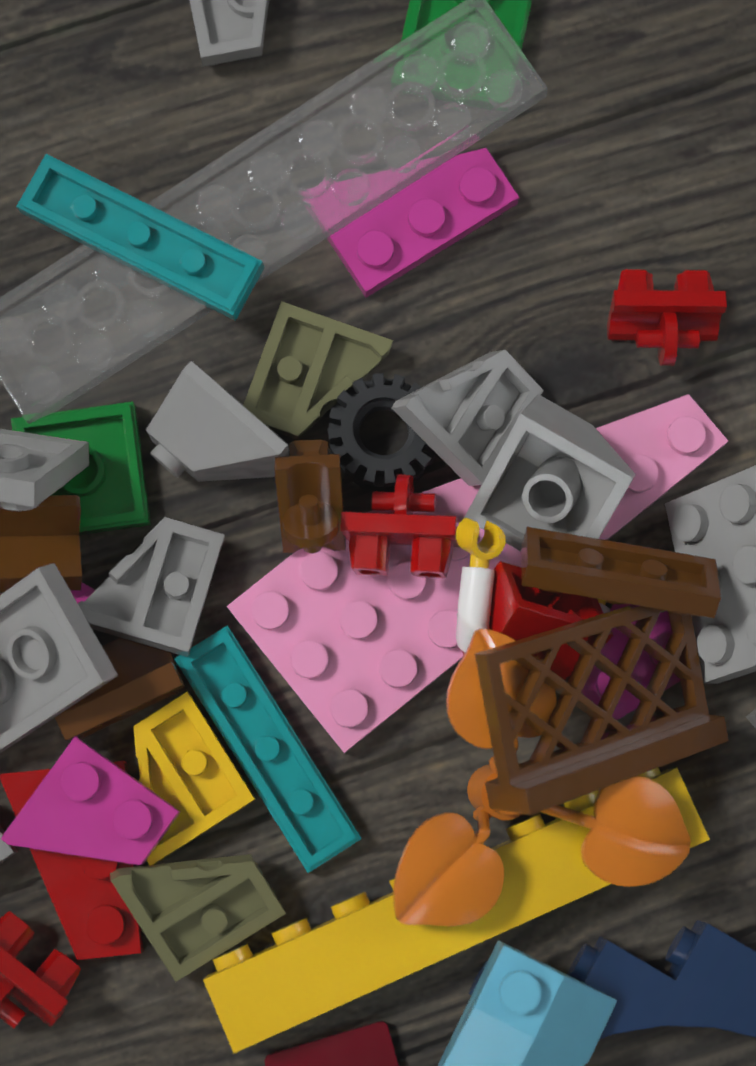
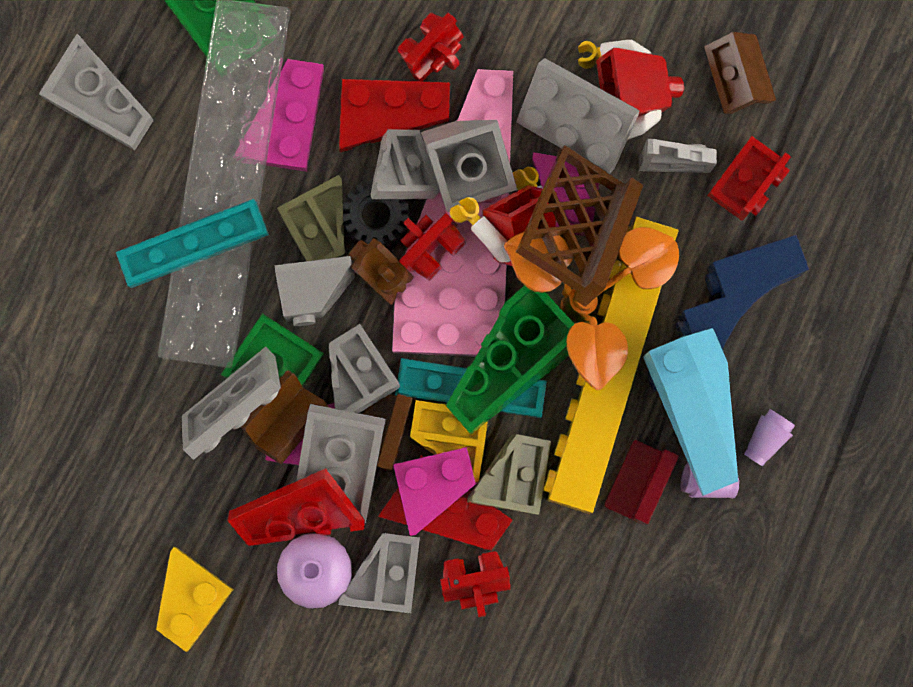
camera: 50 degrees left, 0 degrees up
reddish brown plate [521,527,721,618] -> none
none -> red wing [339,79,450,153]
none -> green wedge [446,285,574,434]

